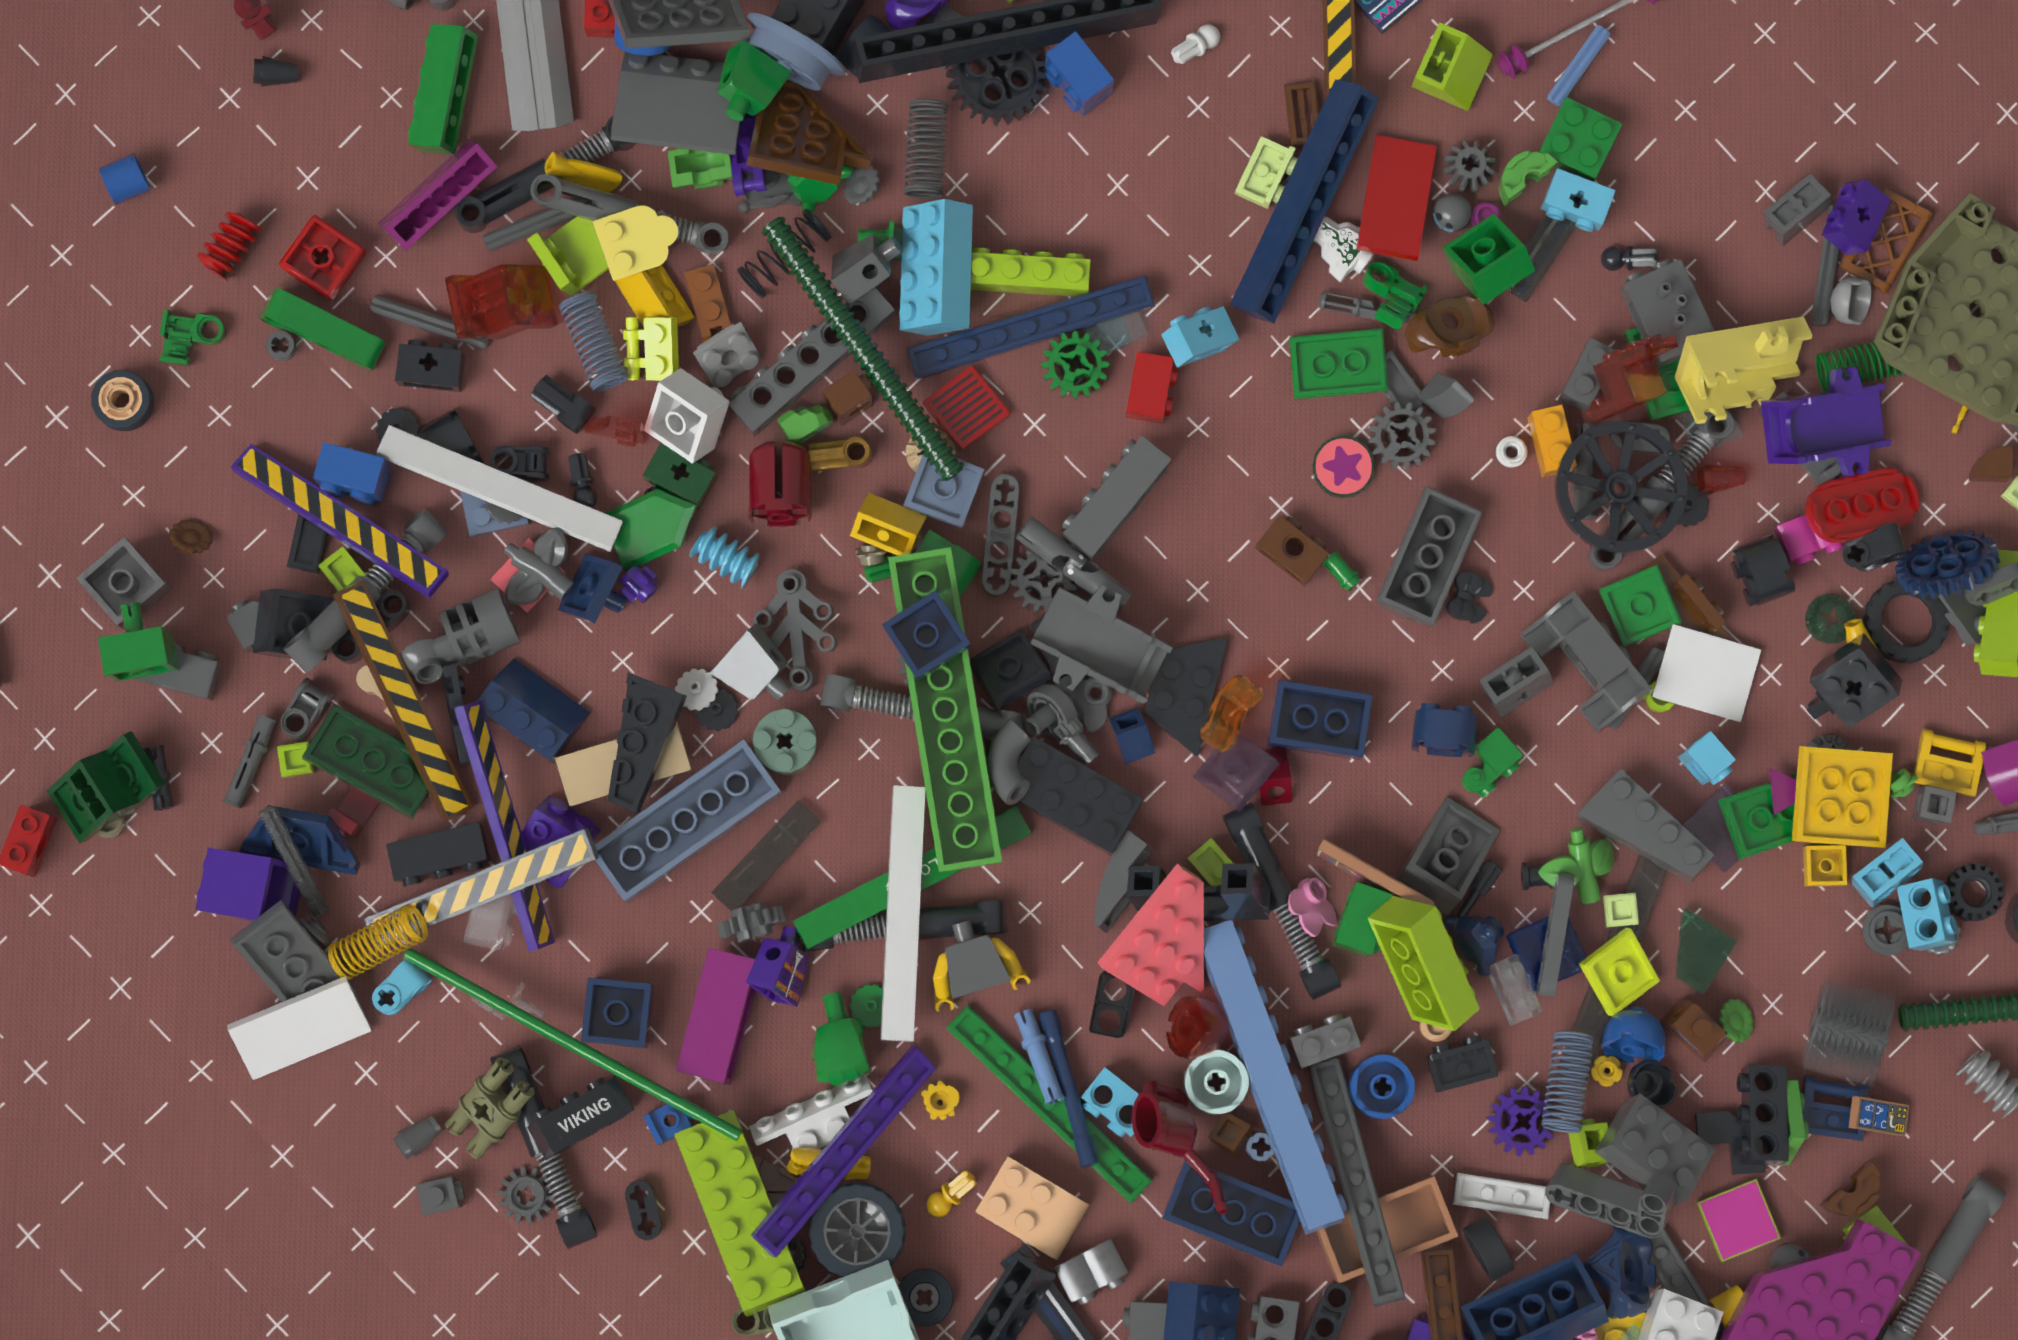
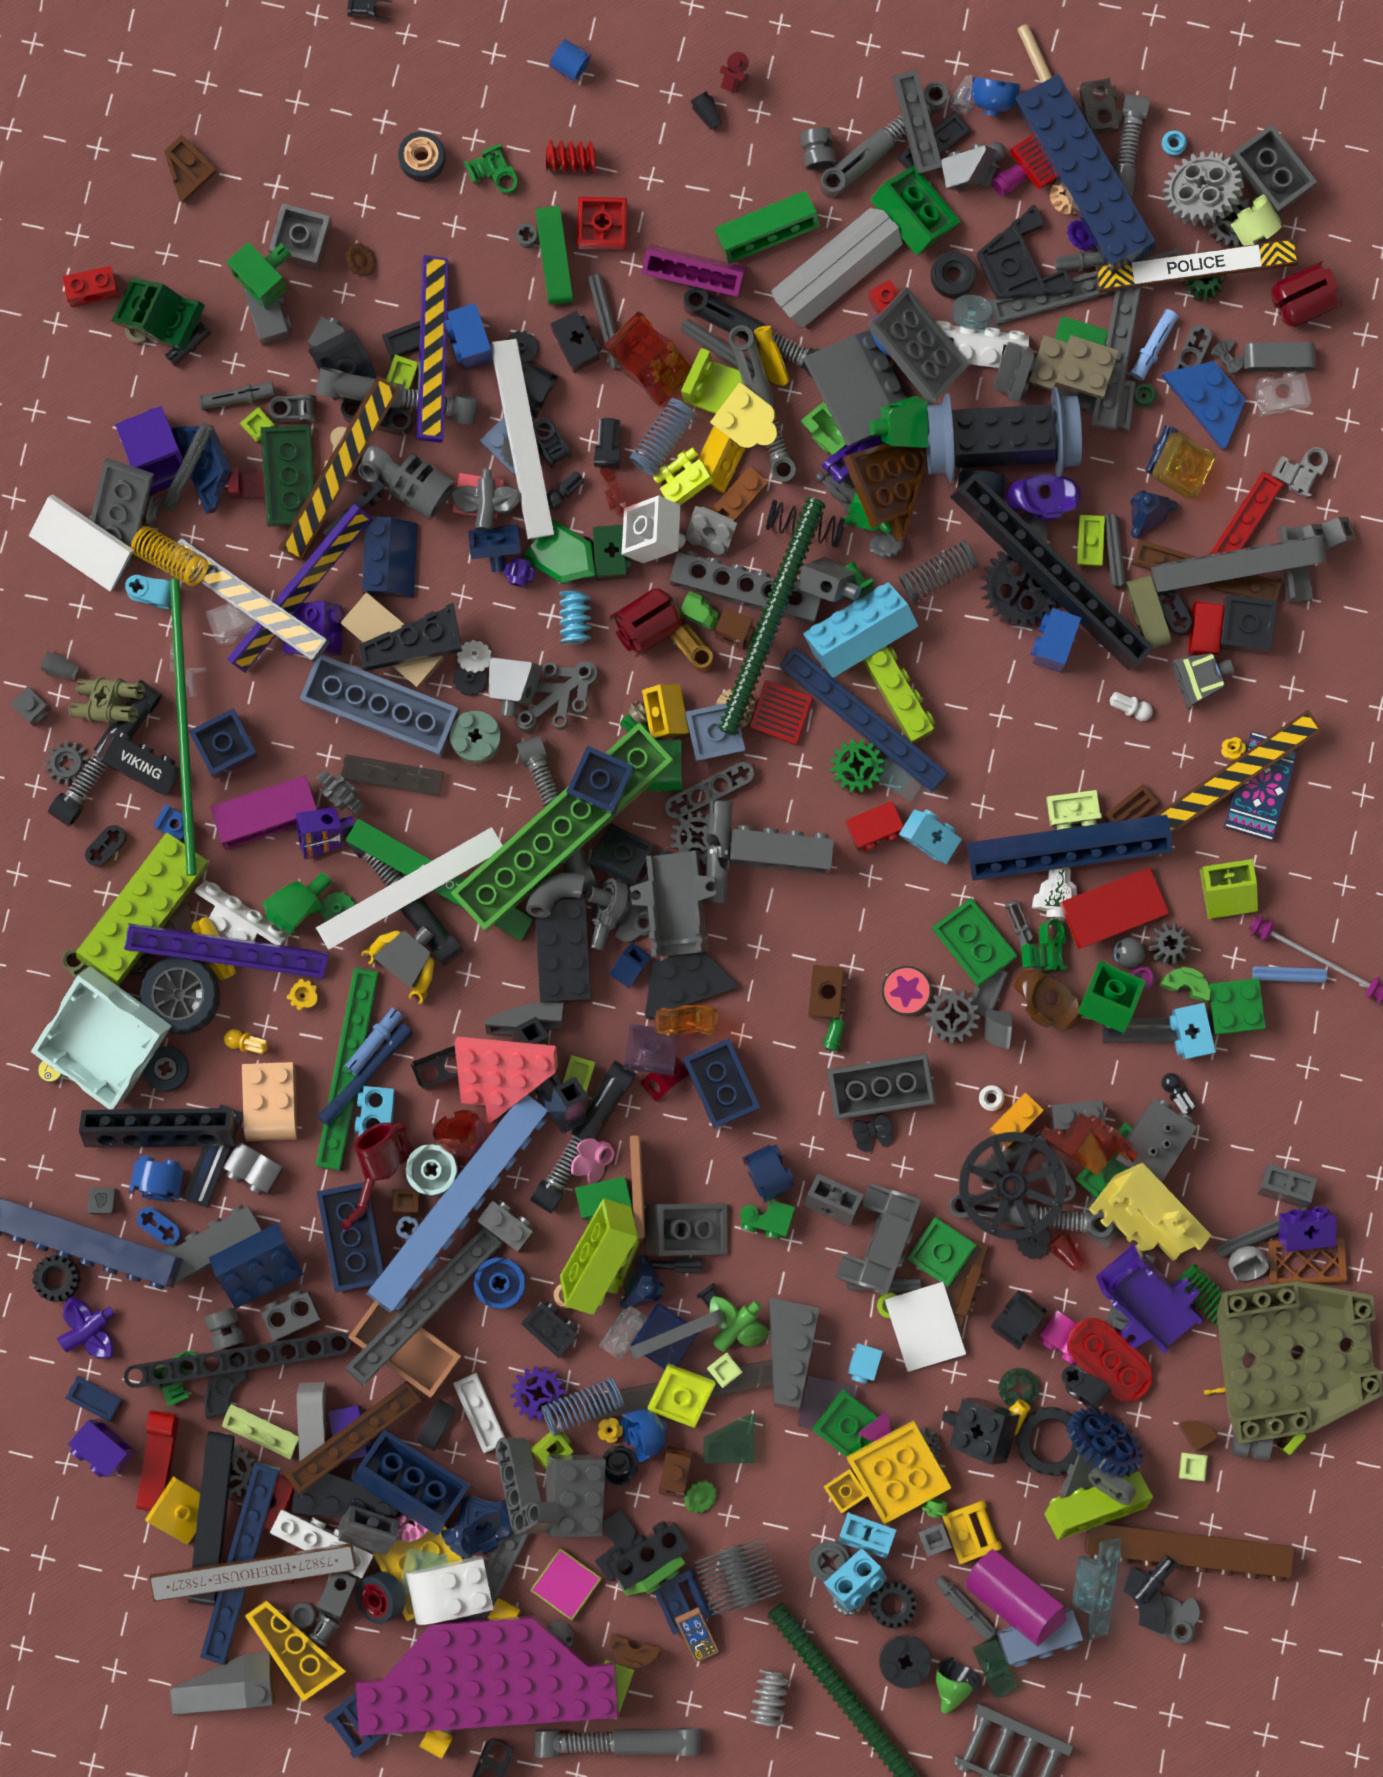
camera: 60 degrees right, 0 degrees up
black brick [386,822,490,887] -> none

